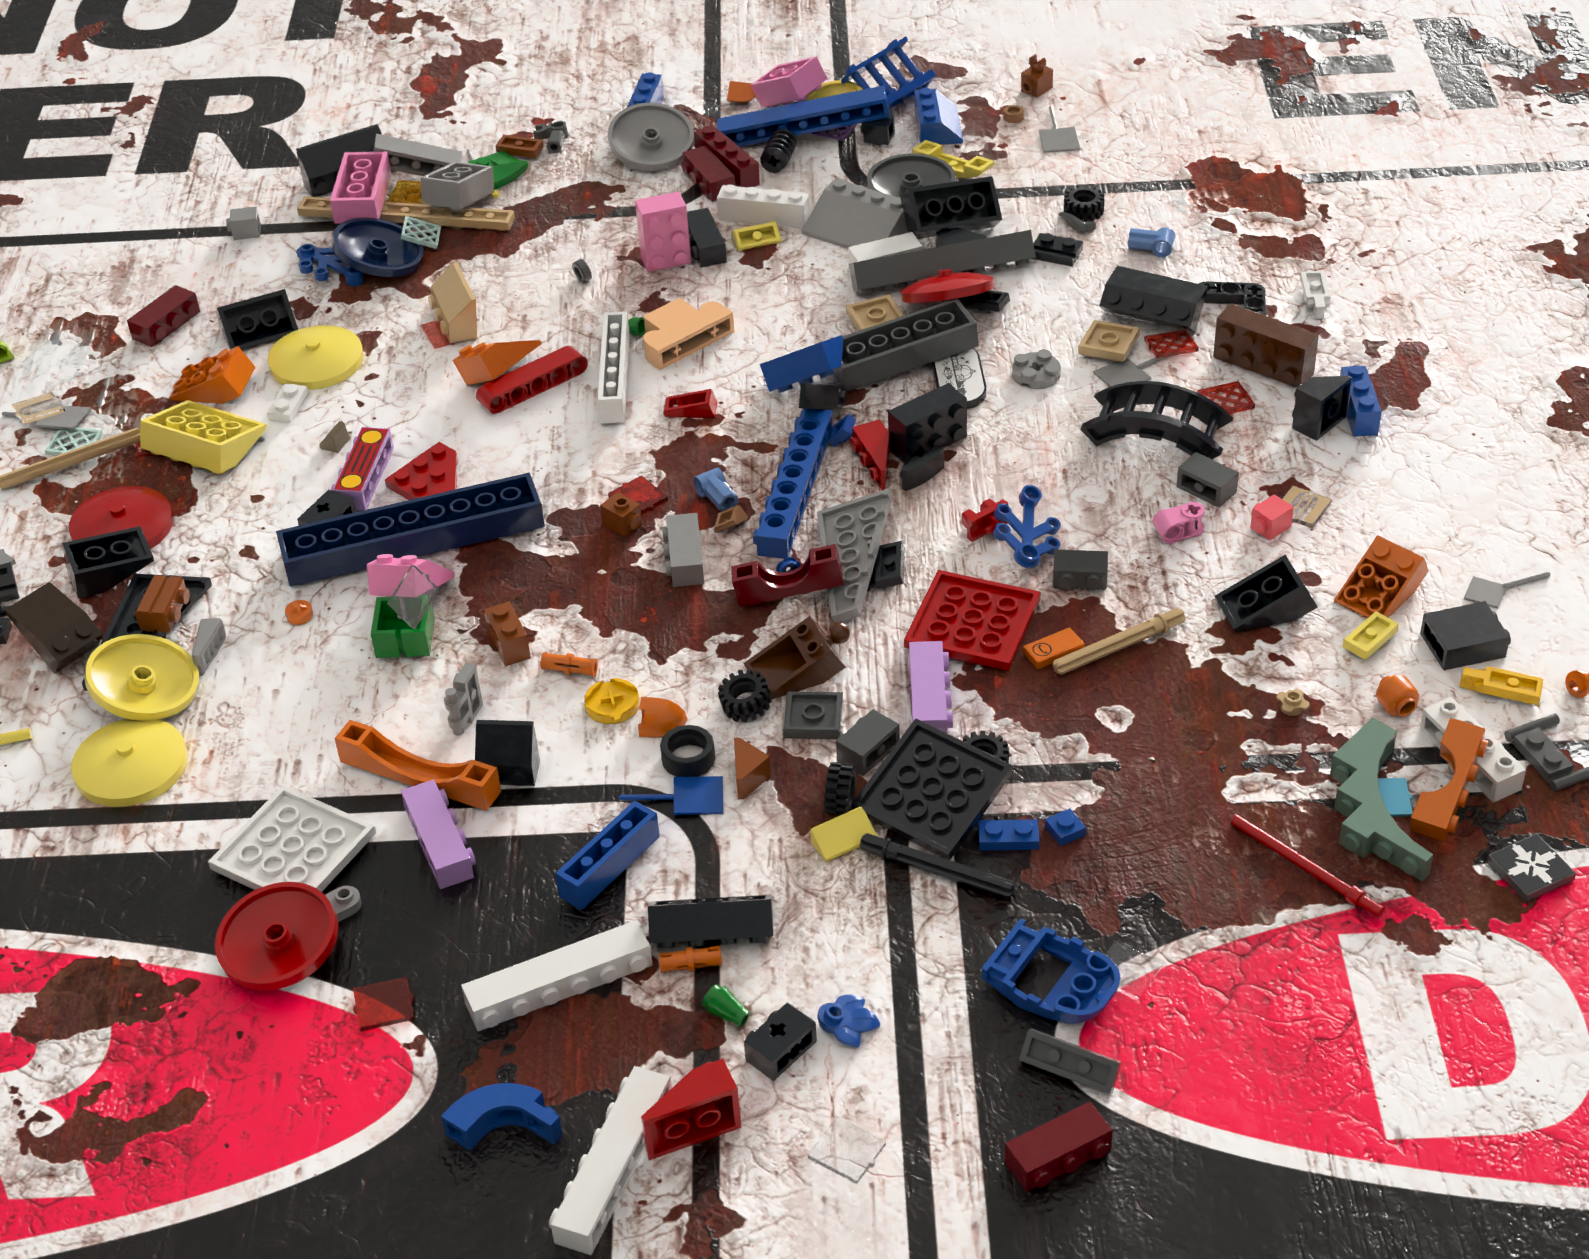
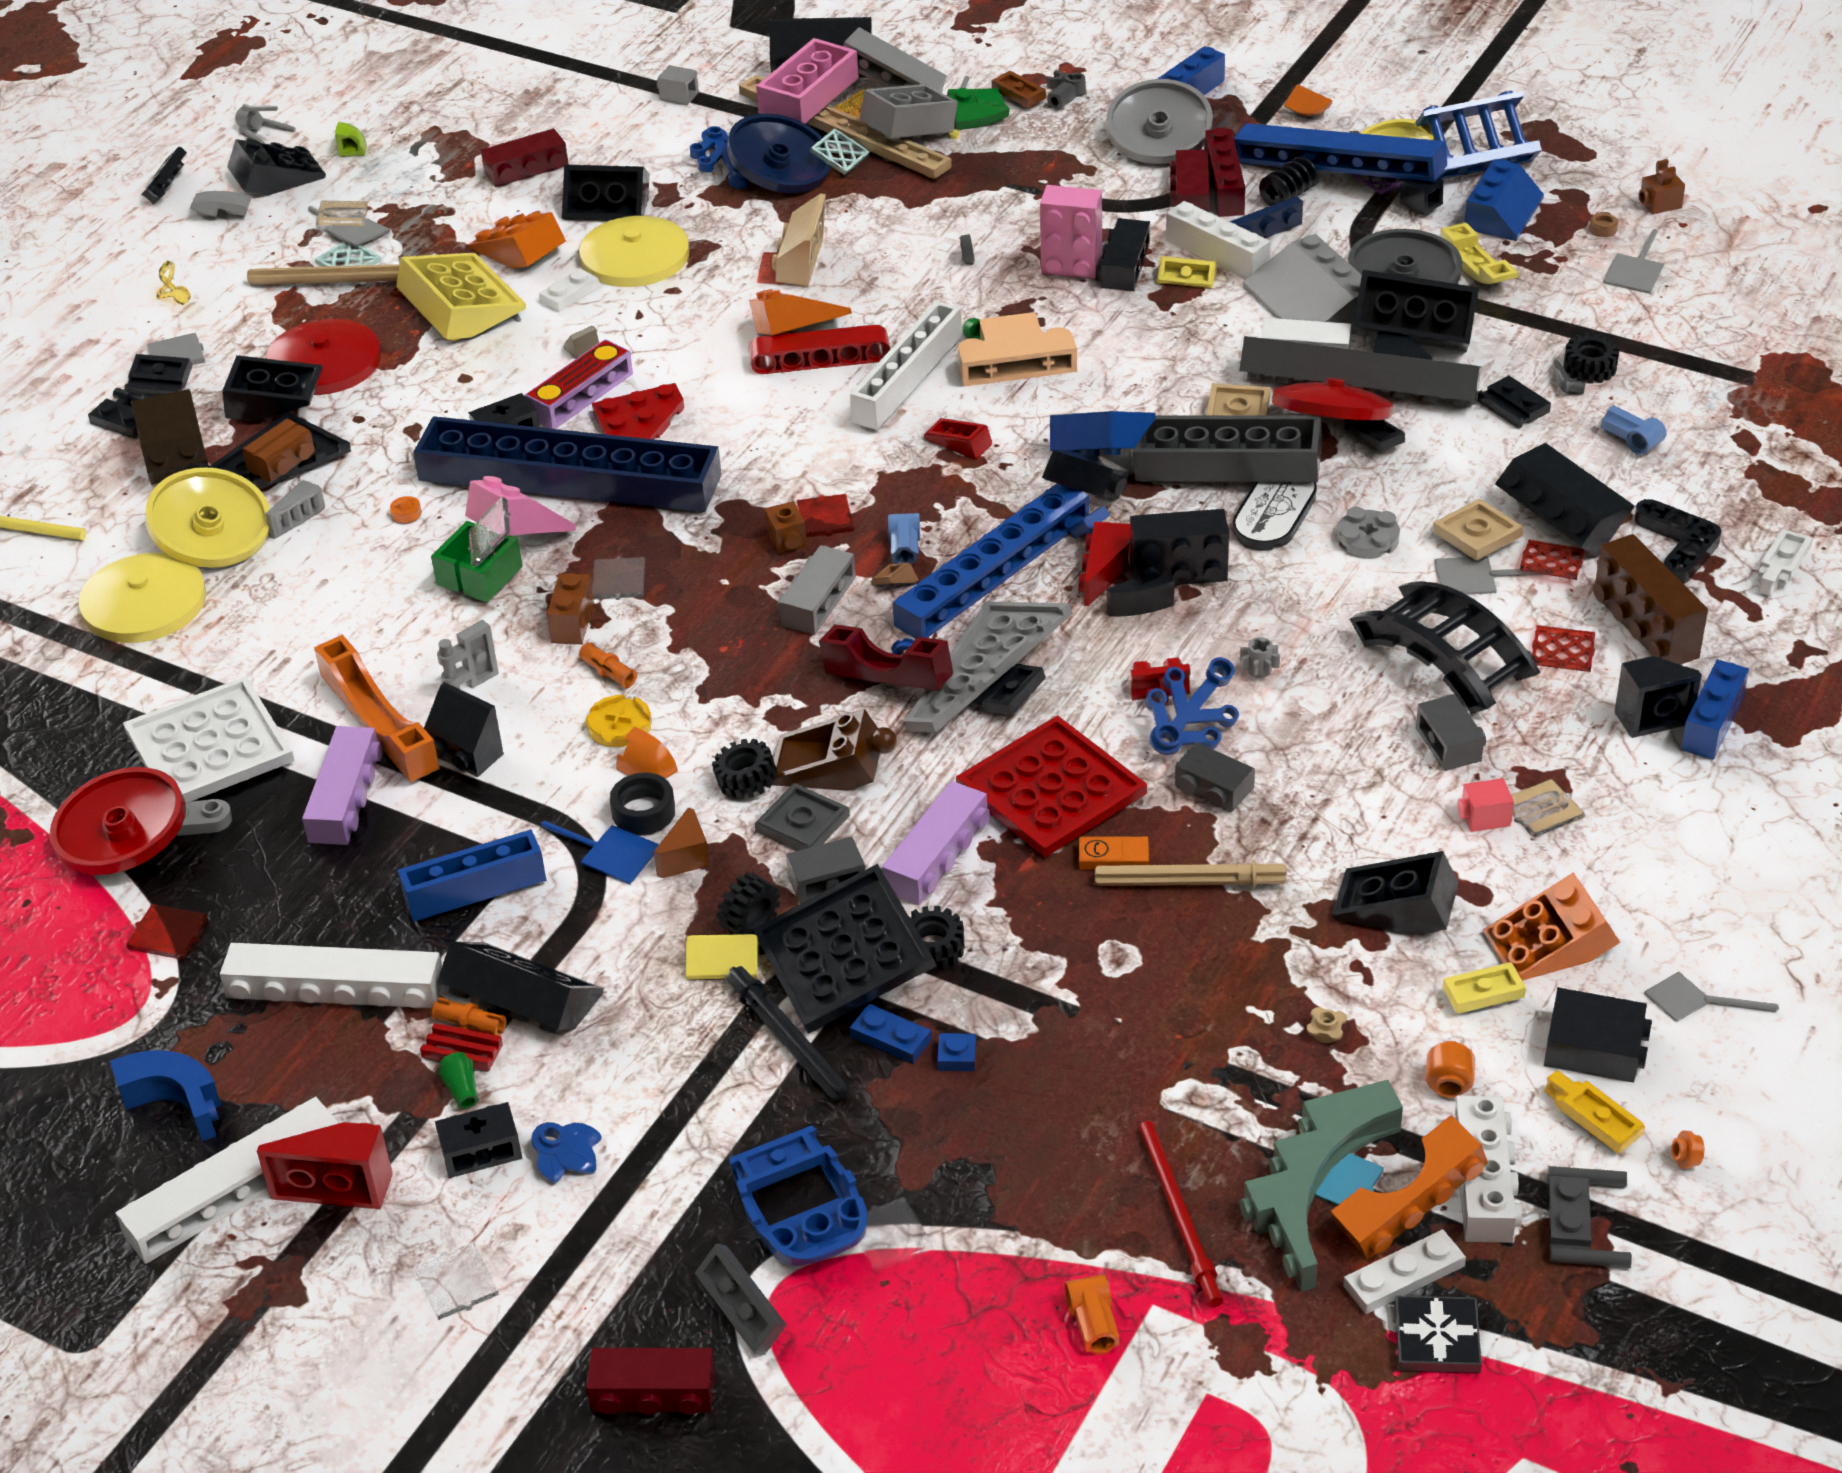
camera: 30 degrees right, 0 degrees up
bright pink brick [750,56,828,108] -> none
bright pink piece [1152,502,1205,544] -> none
none -> red tile [420,1023,503,1071]
none -> clear piece [592,556,646,600]
none -> orange piece [1064,1274,1119,1355]
none -> dark blue plate [1229,196,1303,238]
none -> light grey gear [1240,637,1280,678]
none -> white plate [1343,1229,1466,1314]

